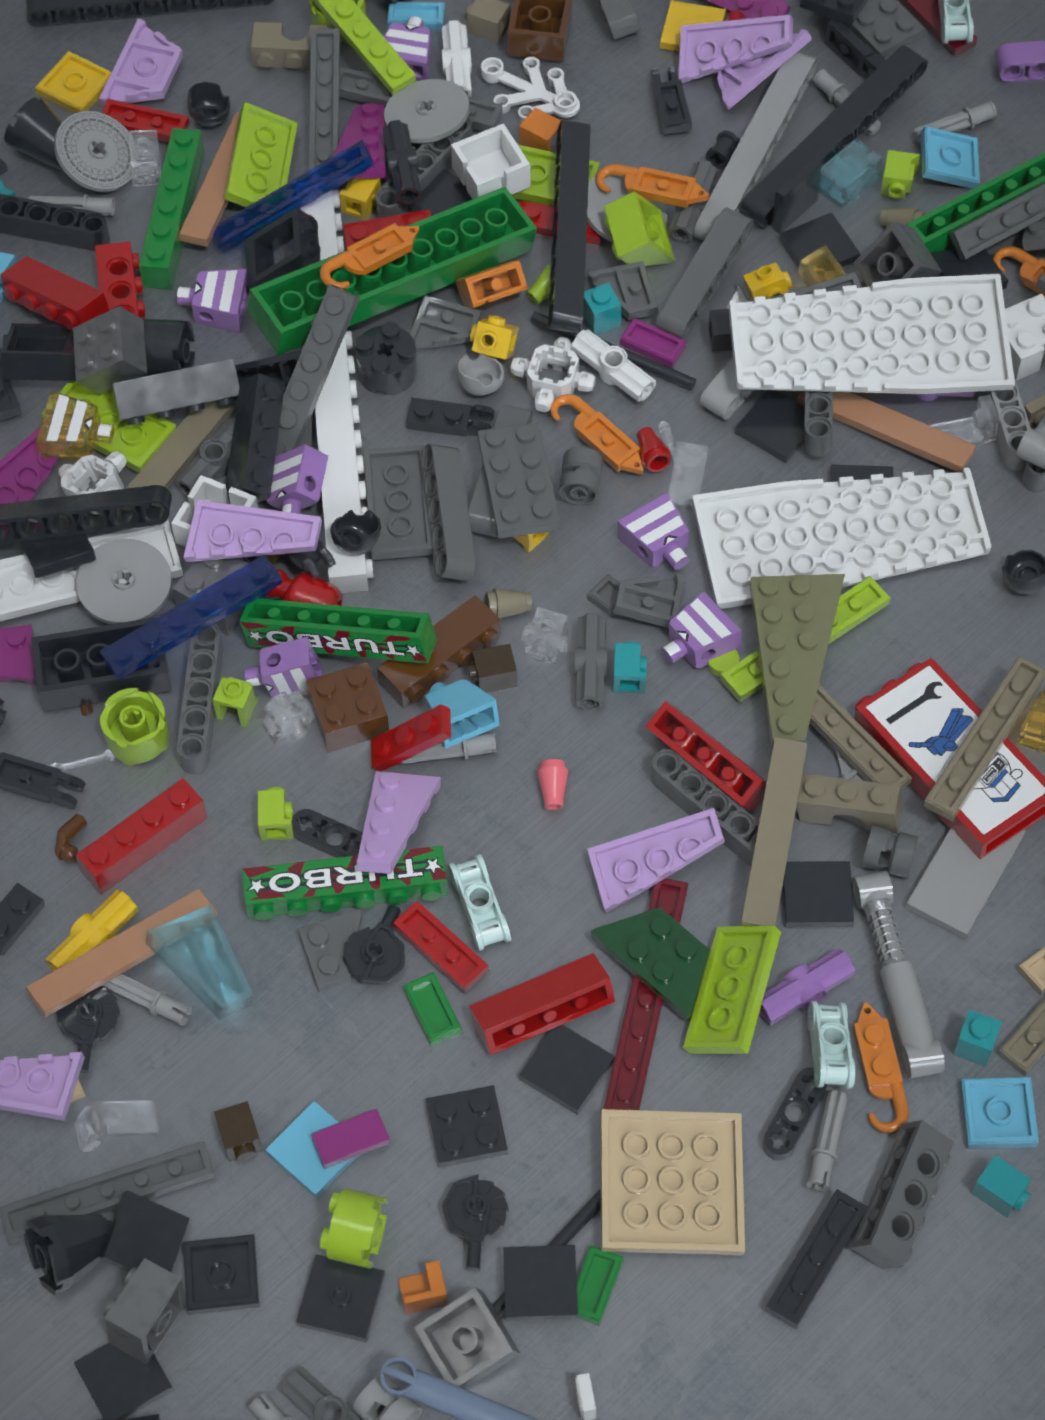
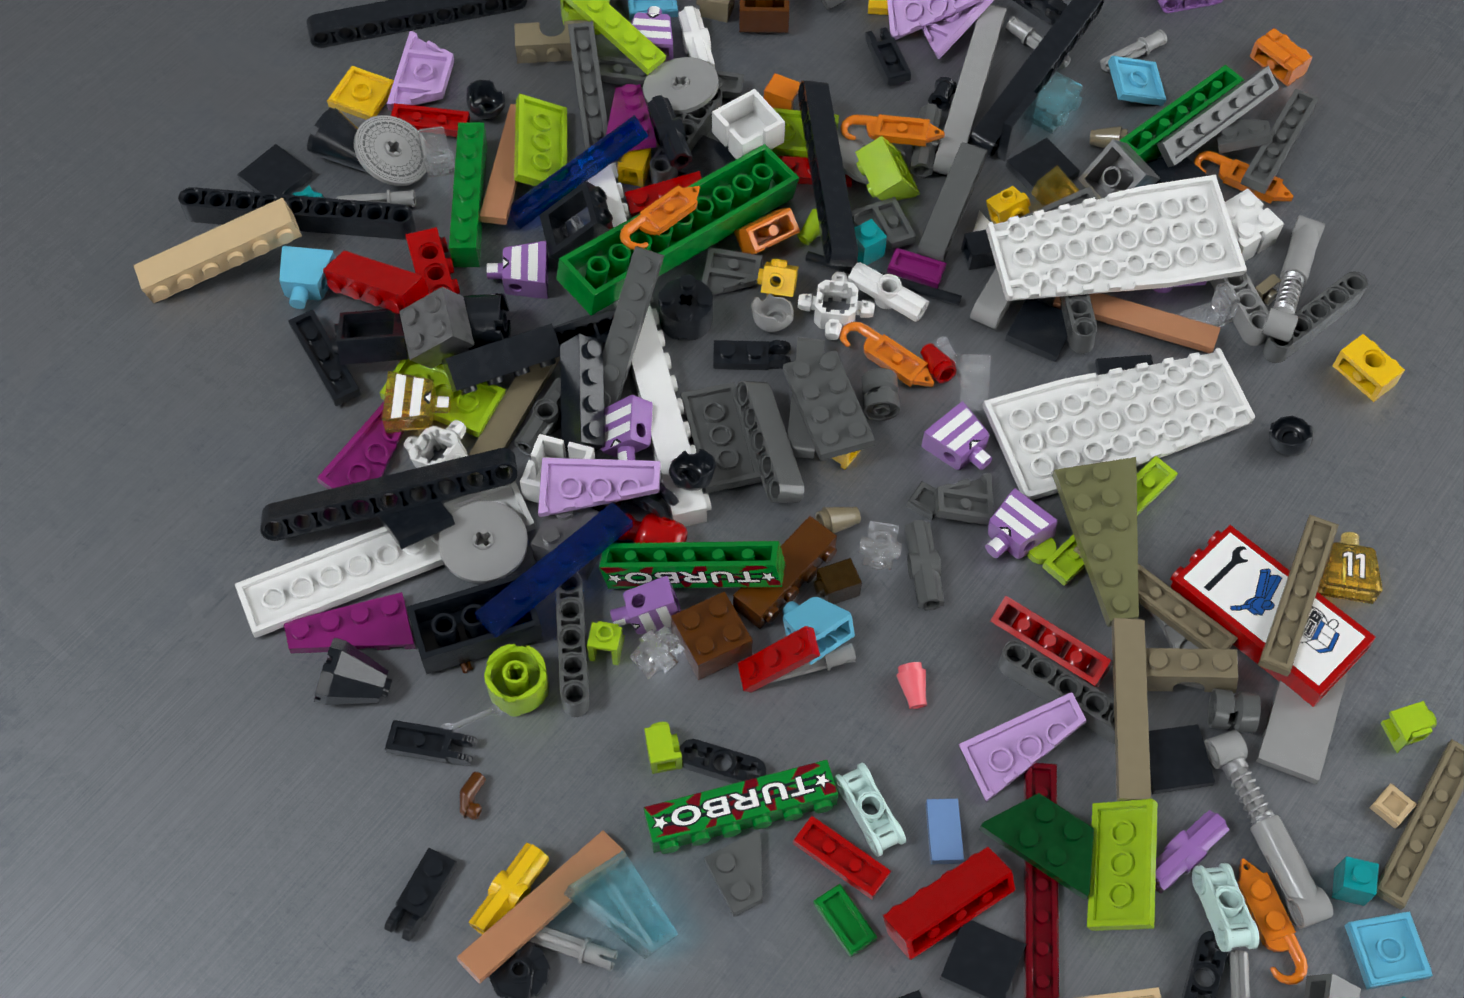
camera: 10 degrees left, 0 degrees up
red brick [76,778,207,895] -> none
black piece [343,905,405,984] -> none
lavender wing [357,771,441,874] -> none
white plant [481,57,580,123] -> none
teal brick [613,641,647,694] -> none
lime window [881,150,920,199] -> none
none -> medium blue tile [925,798,964,865]

